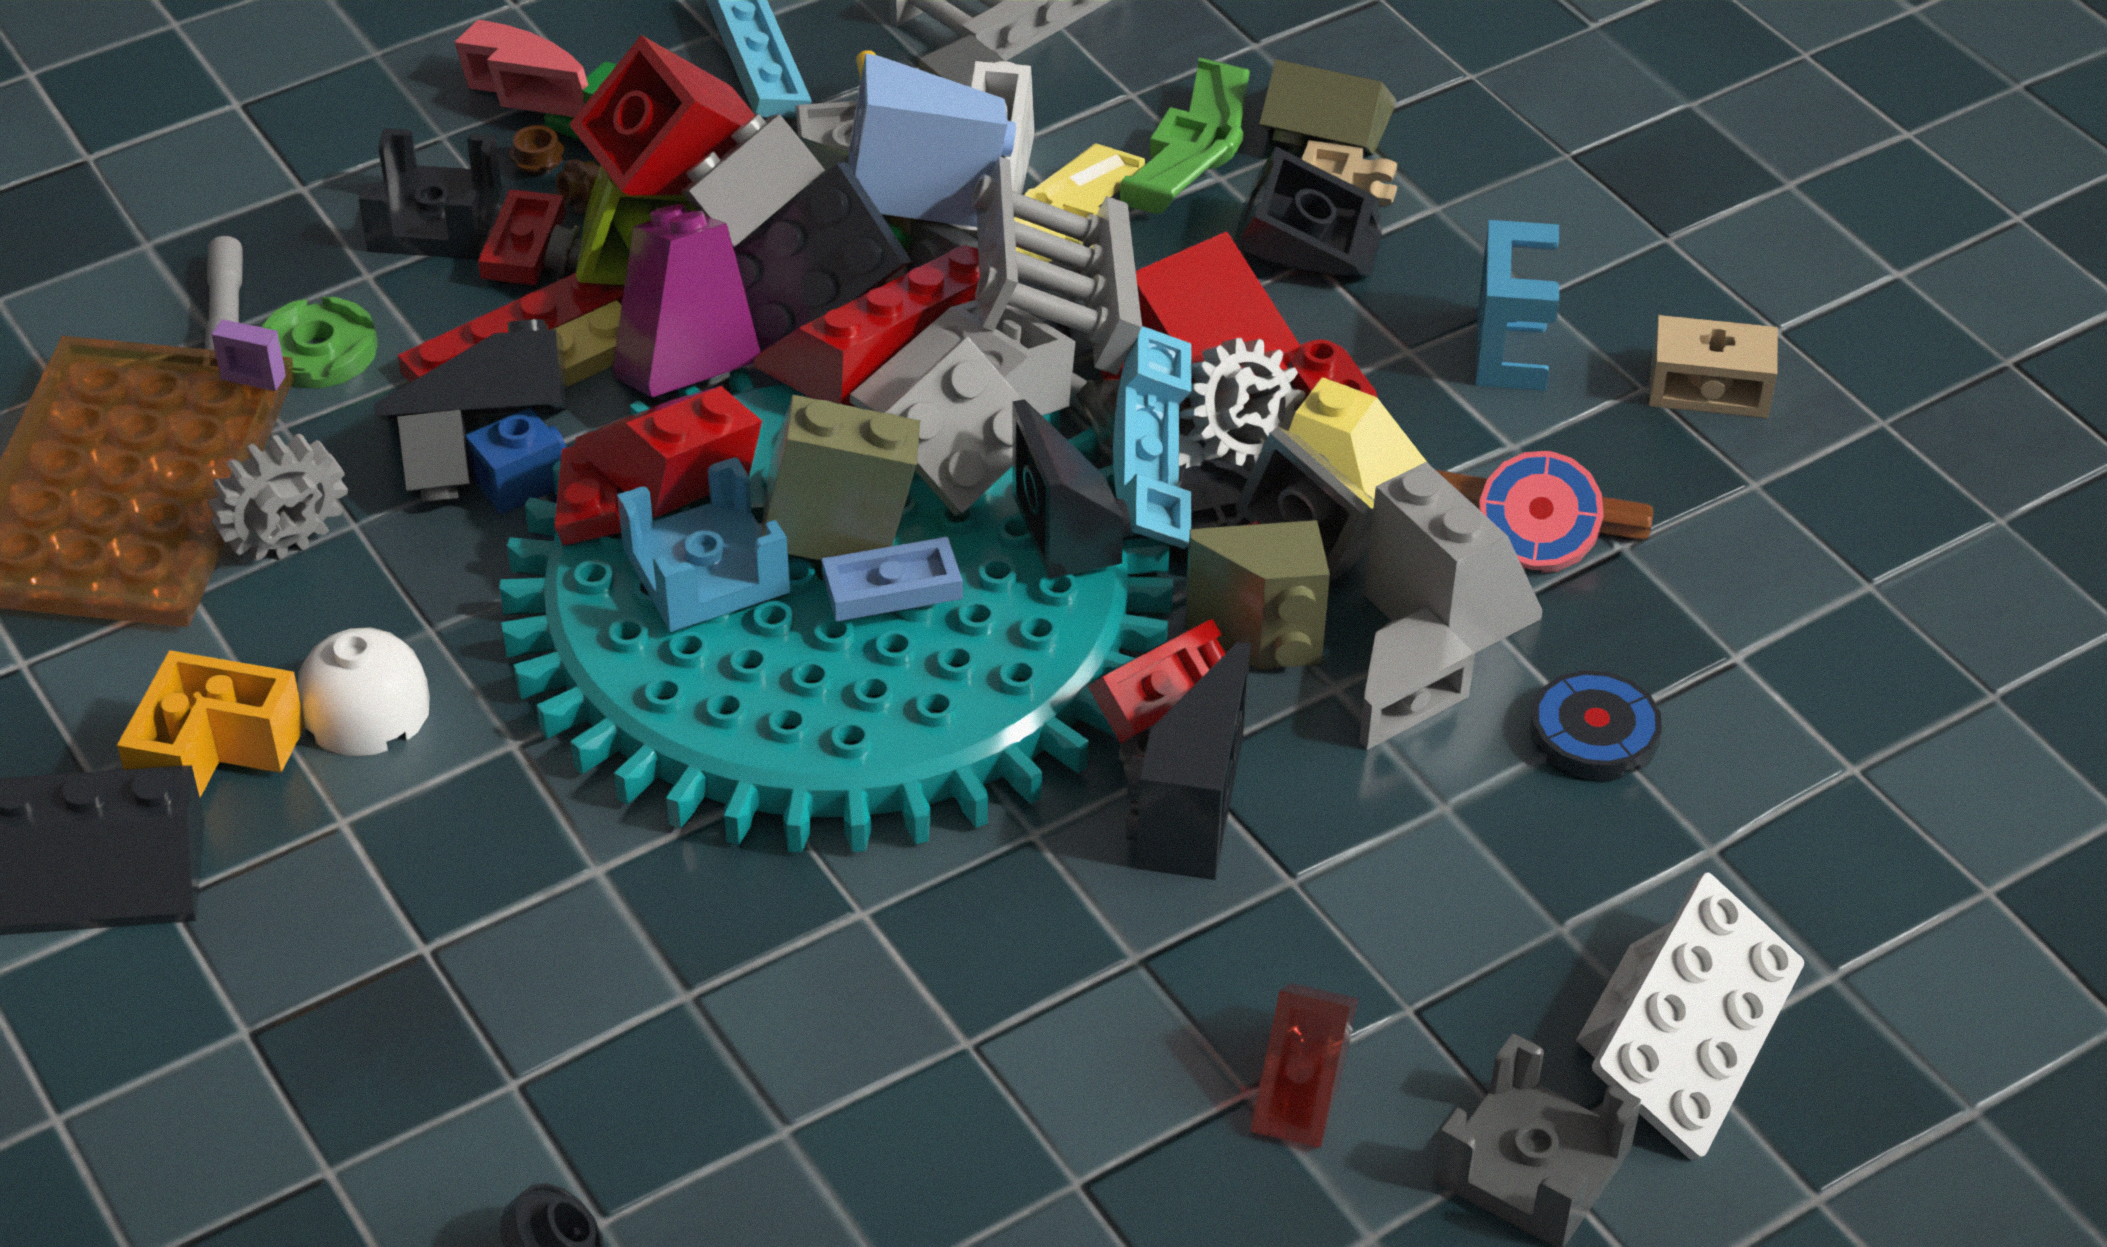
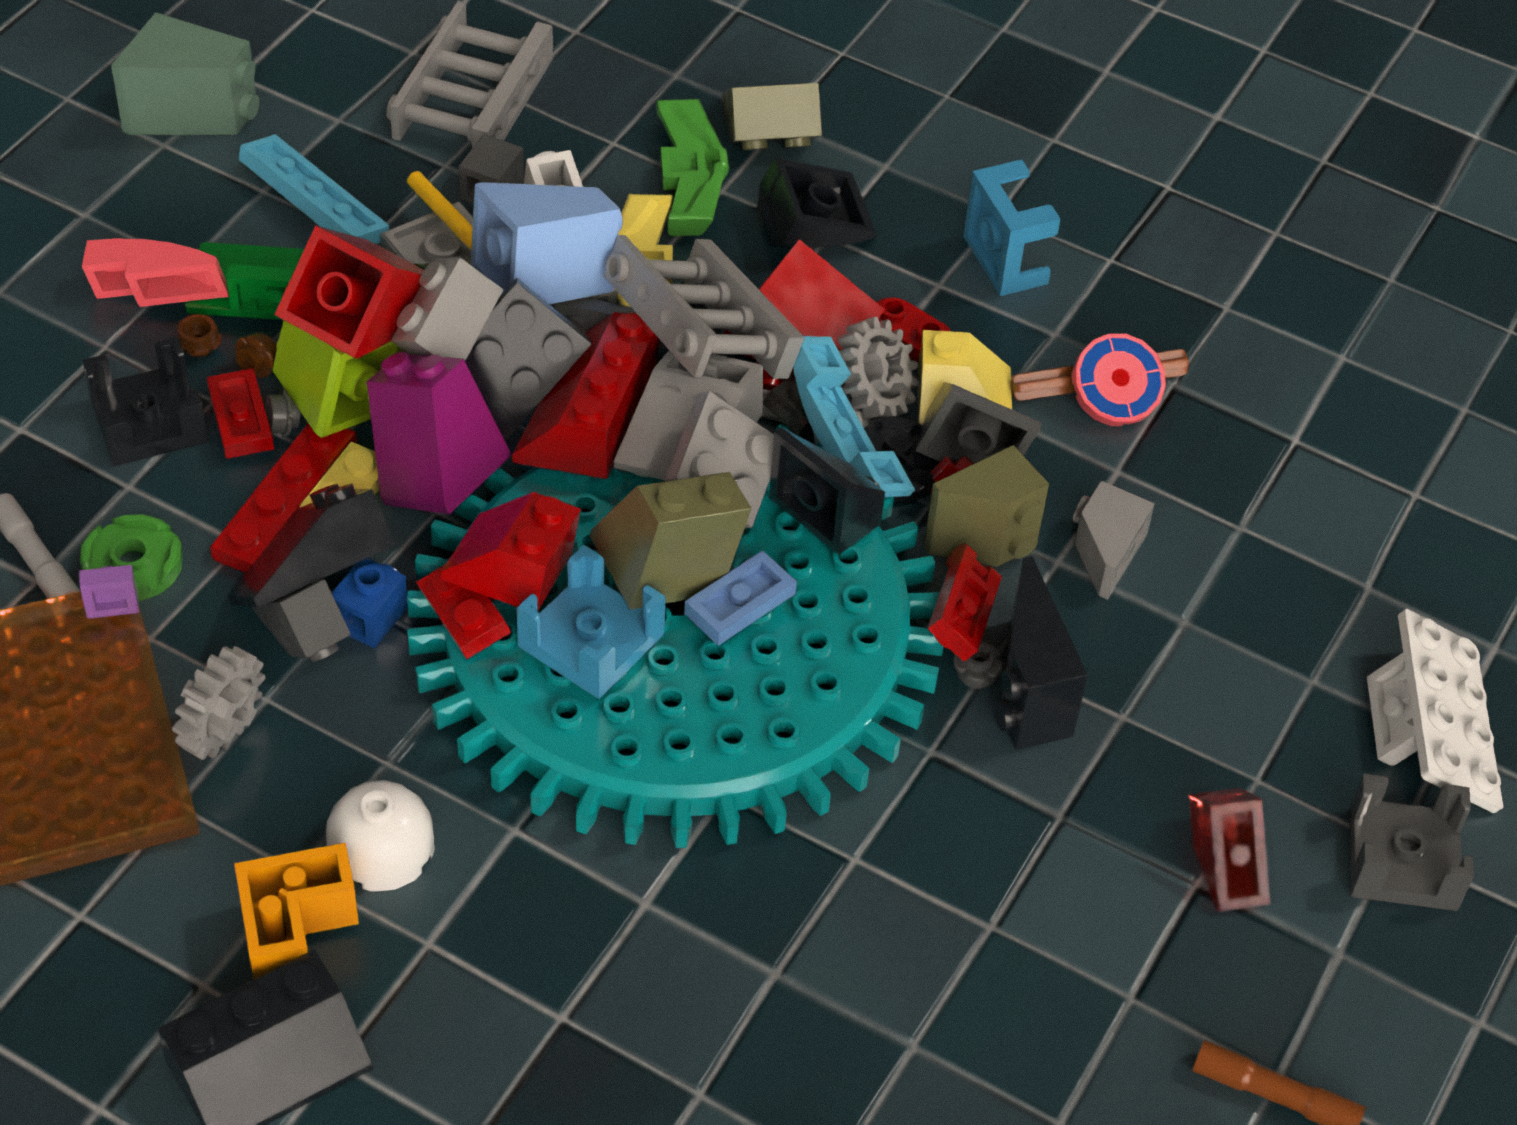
camera: 30 degrees left, 5 degrees up
tan plate [1302,140,1397,206] -> none
light grey slope [1365,462,1542,653] -> none
black tile [1531,670,1662,781] -> none
tan brick [1649,315,1778,418] -> none

